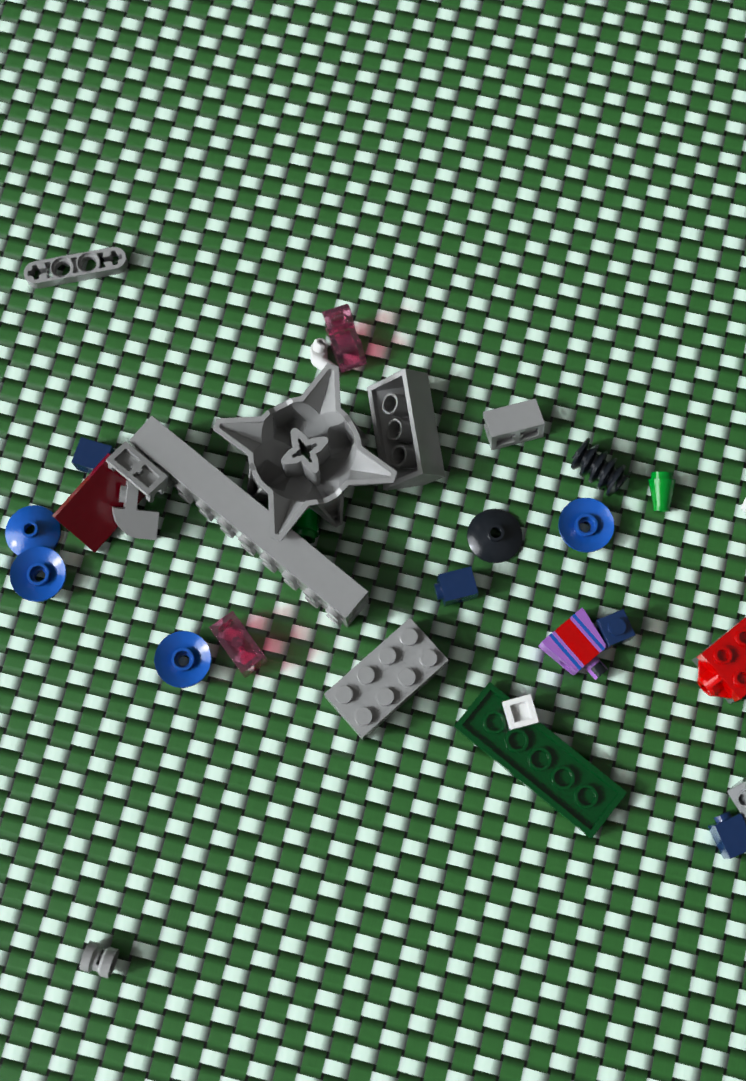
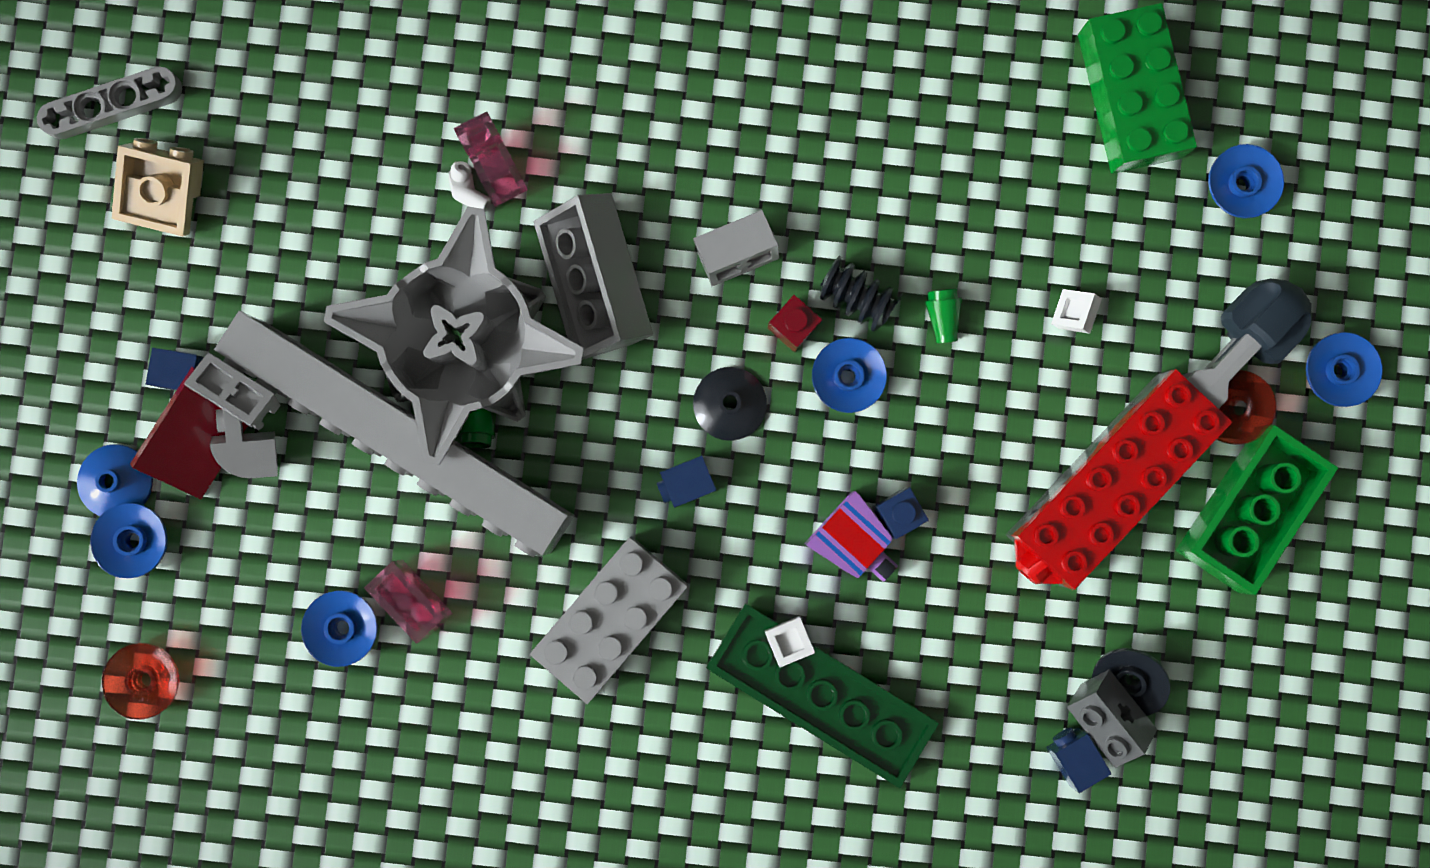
camera: 10 degrees left, 10 degrees up
none -> clear red dish [102,643,179,720]
none -> tan plate [111,138,204,237]
none -> dark red brick [767,295,822,353]

